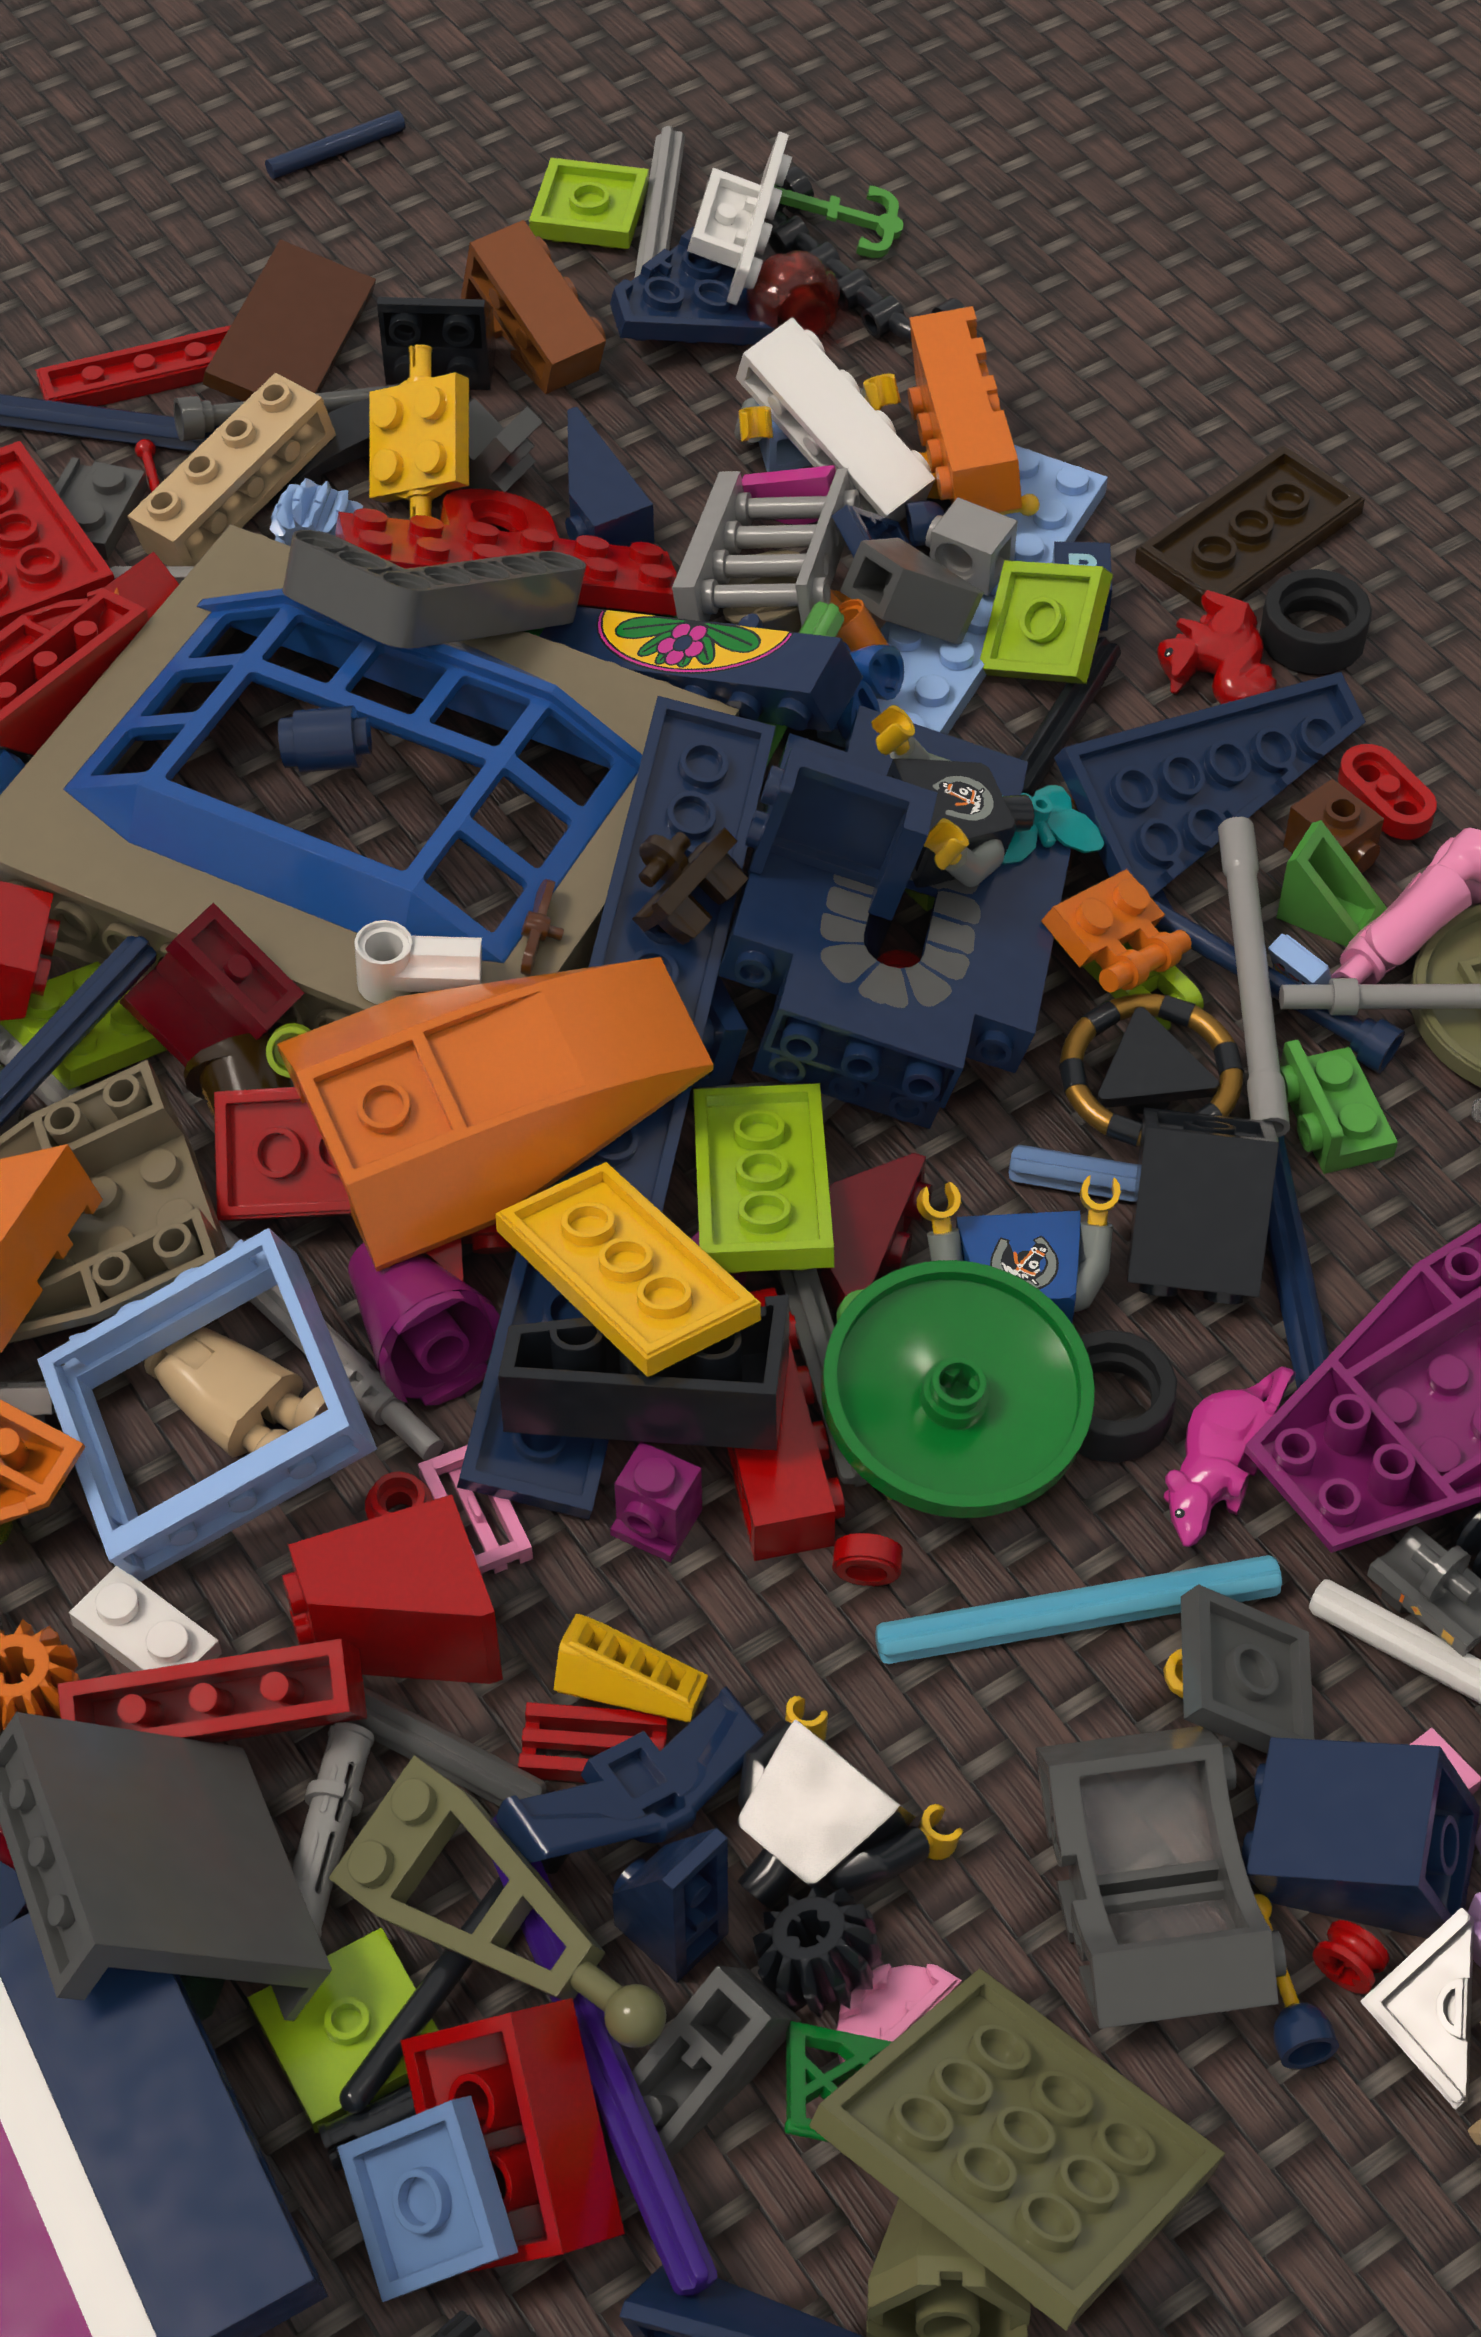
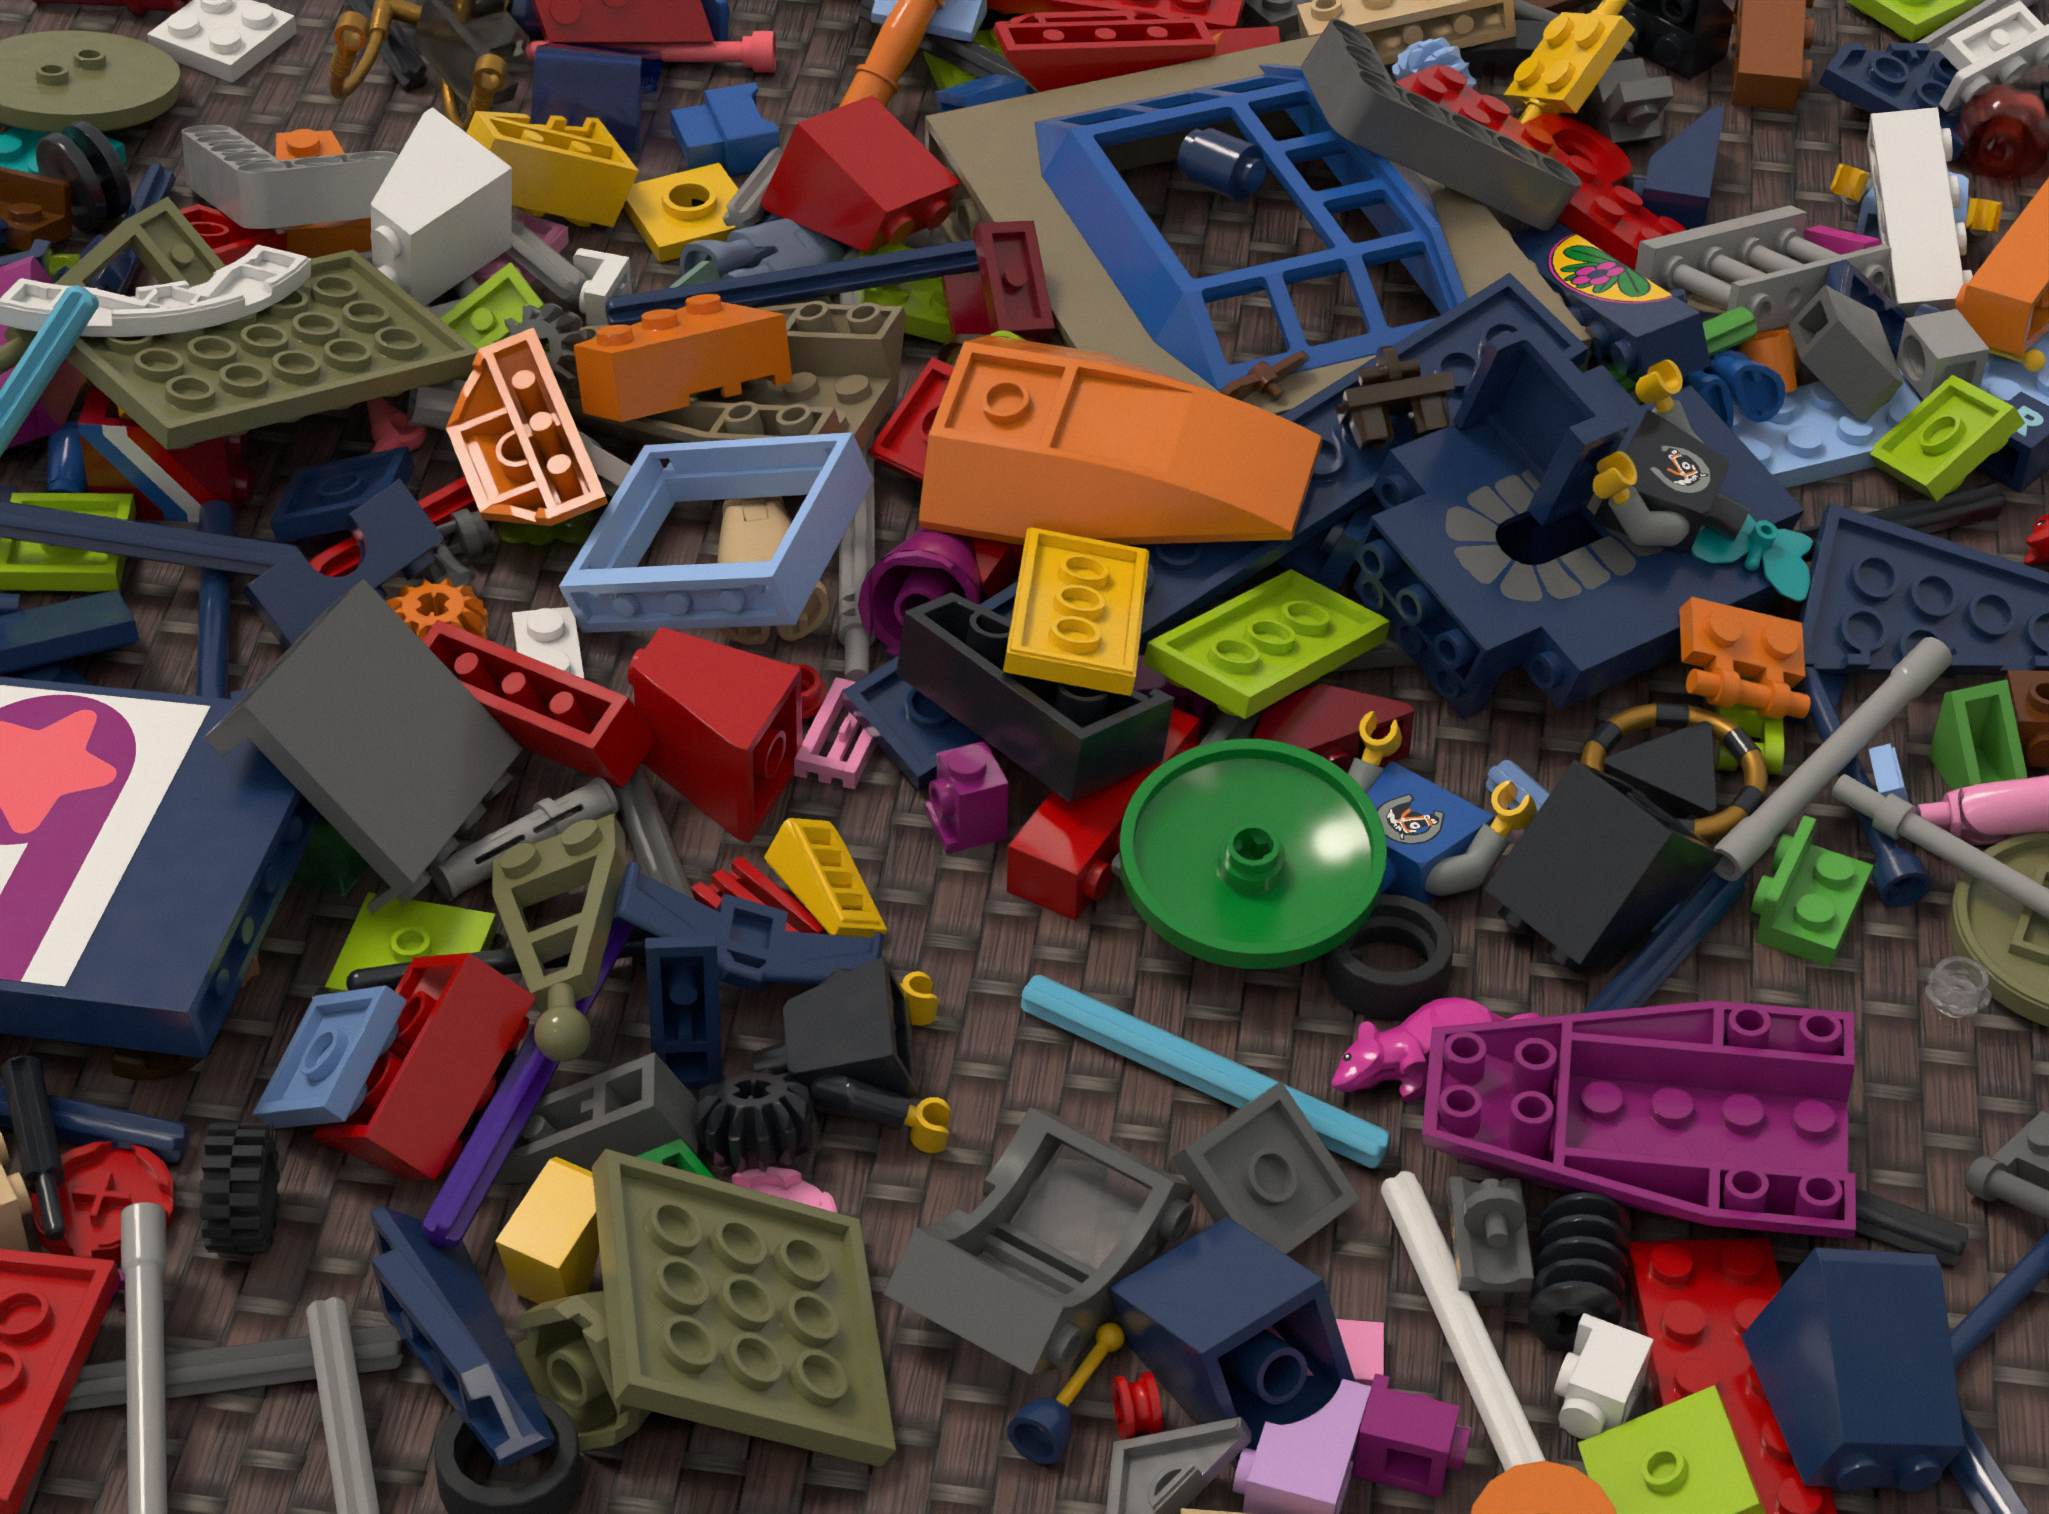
camera: 40 degrees right, 10 degrees down
white piece [354,920,482,1004] -> none
red tile [832,1533,903,1586] -> none
none -> yellow slope [495,1157,600,1304]

